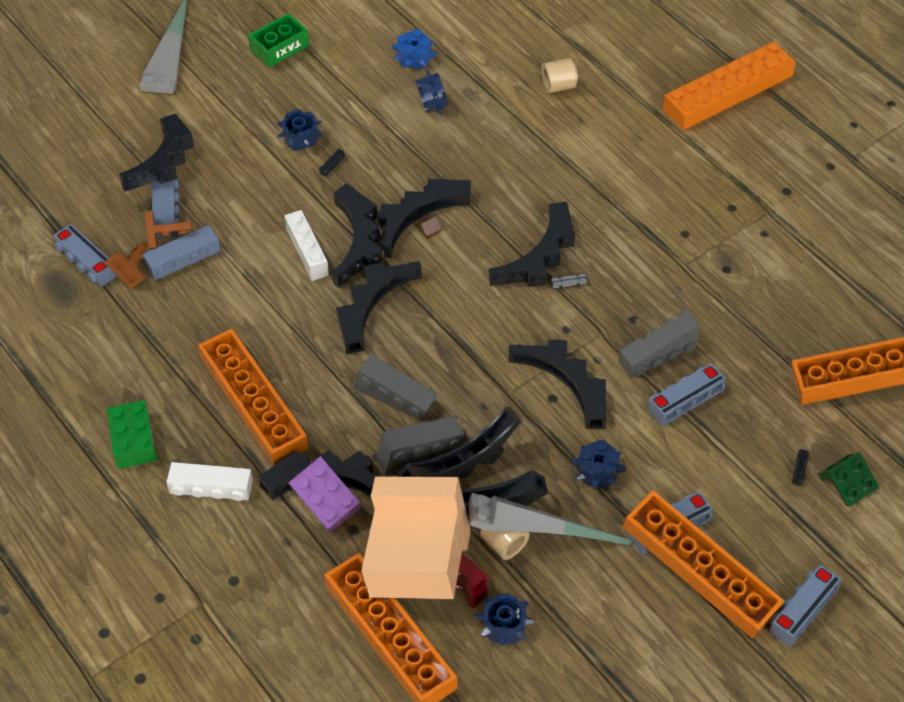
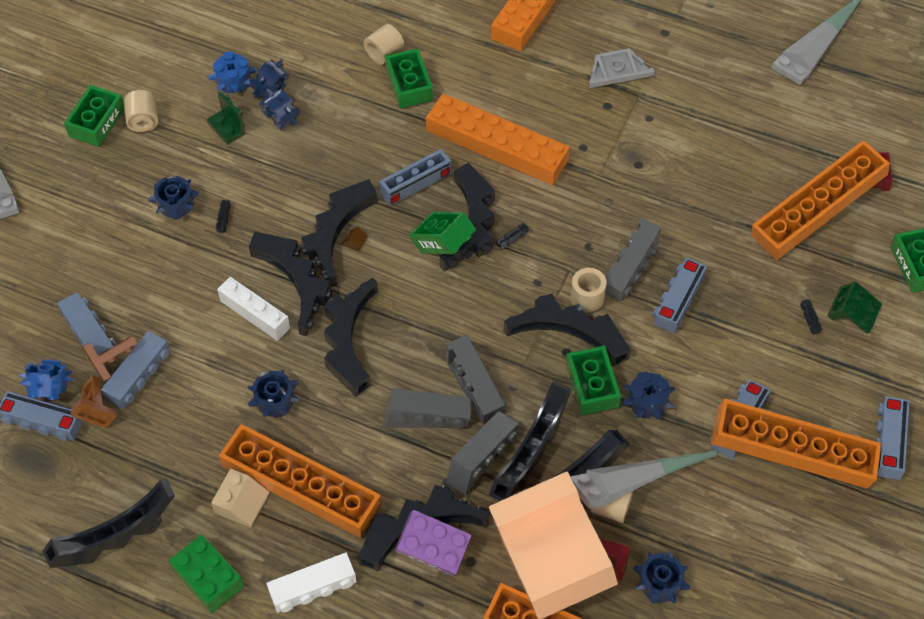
camera: 30 degrees left, 5 degrees up
black arch [119,114,194,192] -> none
none -> blue brick [19,360,73,400]
none -> black arch [42,479,175,568]
none -> tan piece [124,90,158,132]
none -> dark green bracket [207,91,245,145]
none -> tan slope [211,468,270,528]
none -> dark blue brick [247,370,300,417]
none -> dark blue brick [250,59,290,99]
none -> sand blue brick [379,149,451,206]
none -> green brick [385,48,433,109]
none -> green brick [409,212,476,255]
none -> orange brick [426,93,570,185]
none -> dark grey wedge [446,335,506,424]
none -> green brick [566,346,621,416]
none -> tan piece [571,268,607,313]
none -> light grey wing [589,48,655,88]

